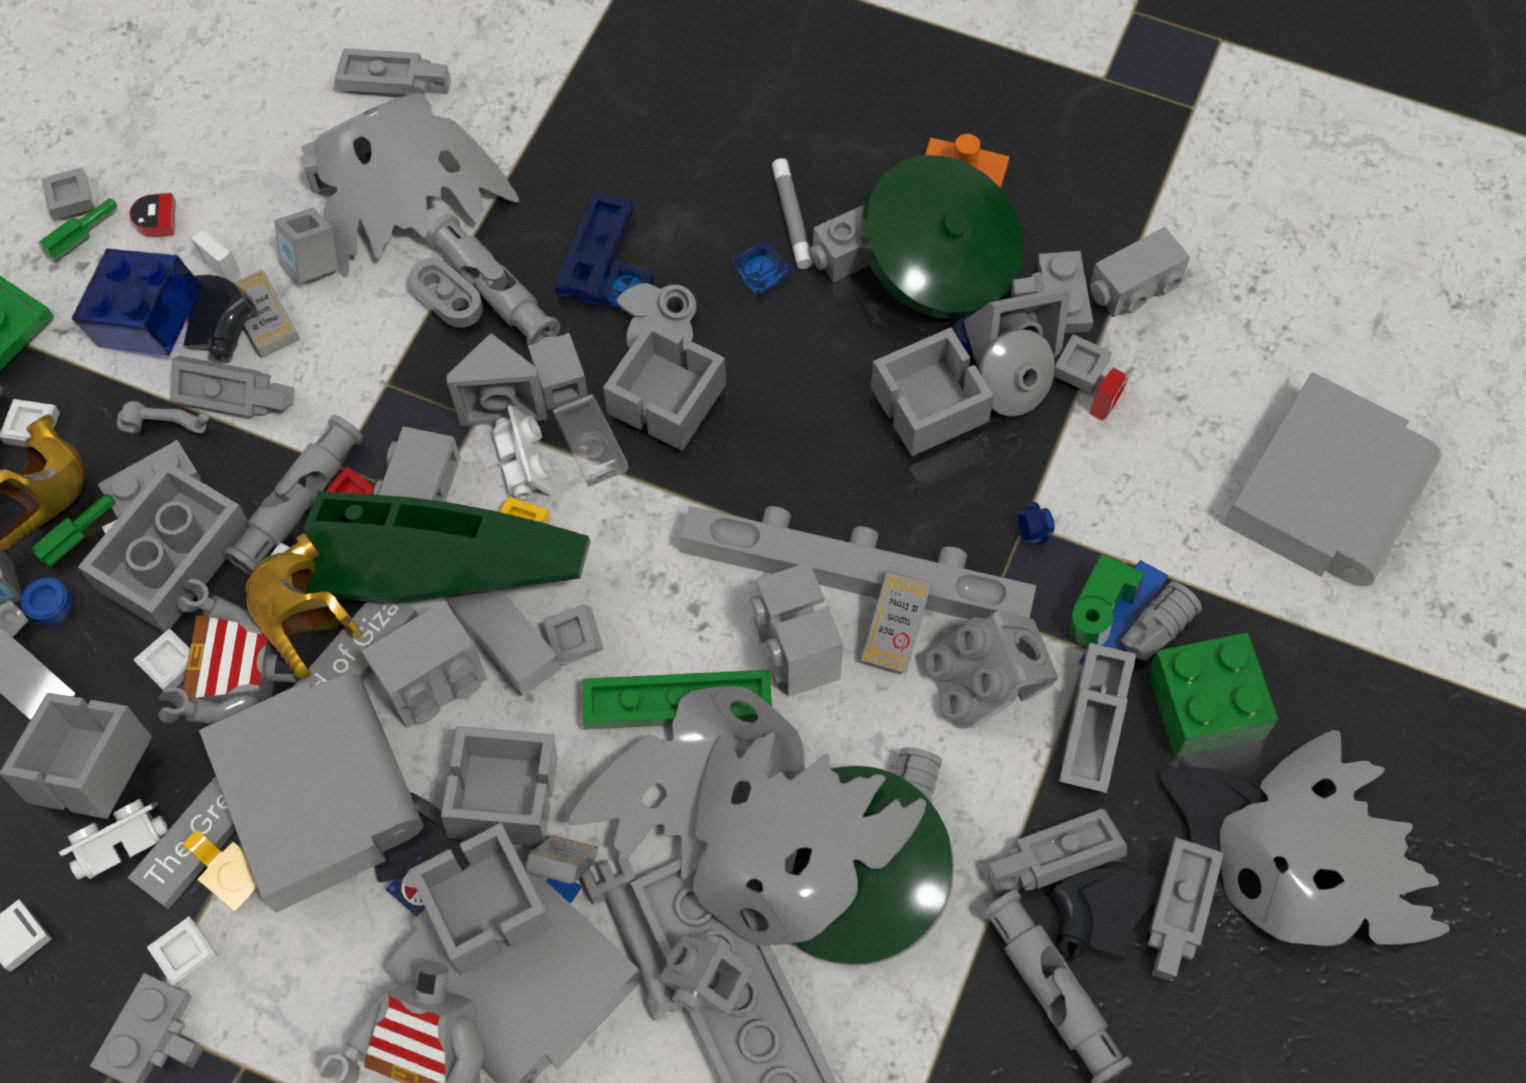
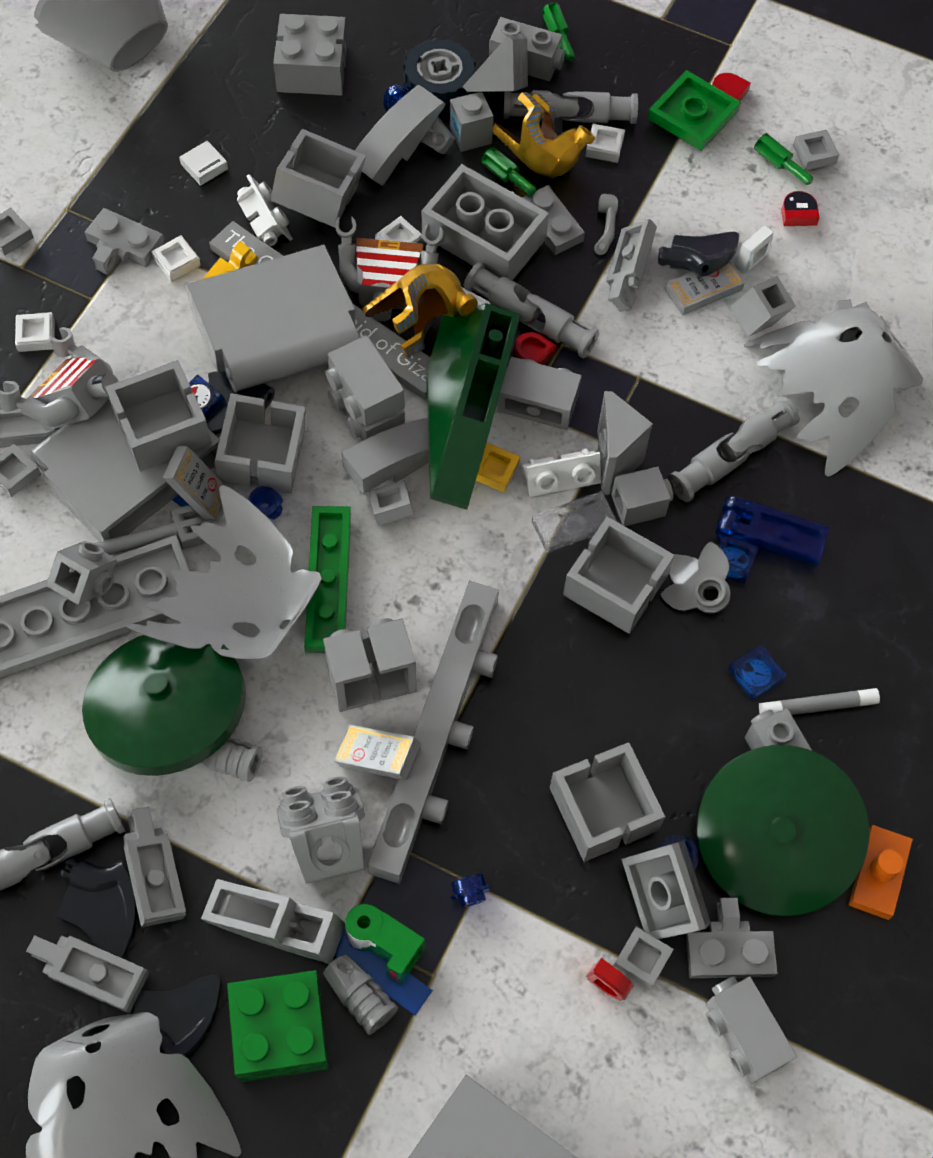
camera: 90 degrees right, 0 degrees up
blue tile [21,578,72,625] -> none
clear blue brick [71,248,202,356] -> none
light grey plate [409,258,483,328] -> none
light grey piece [693,731,926,945] -> none
light grey dish [979,329,1055,416] -> none
none -> clear blue plate [248,486,283,520]

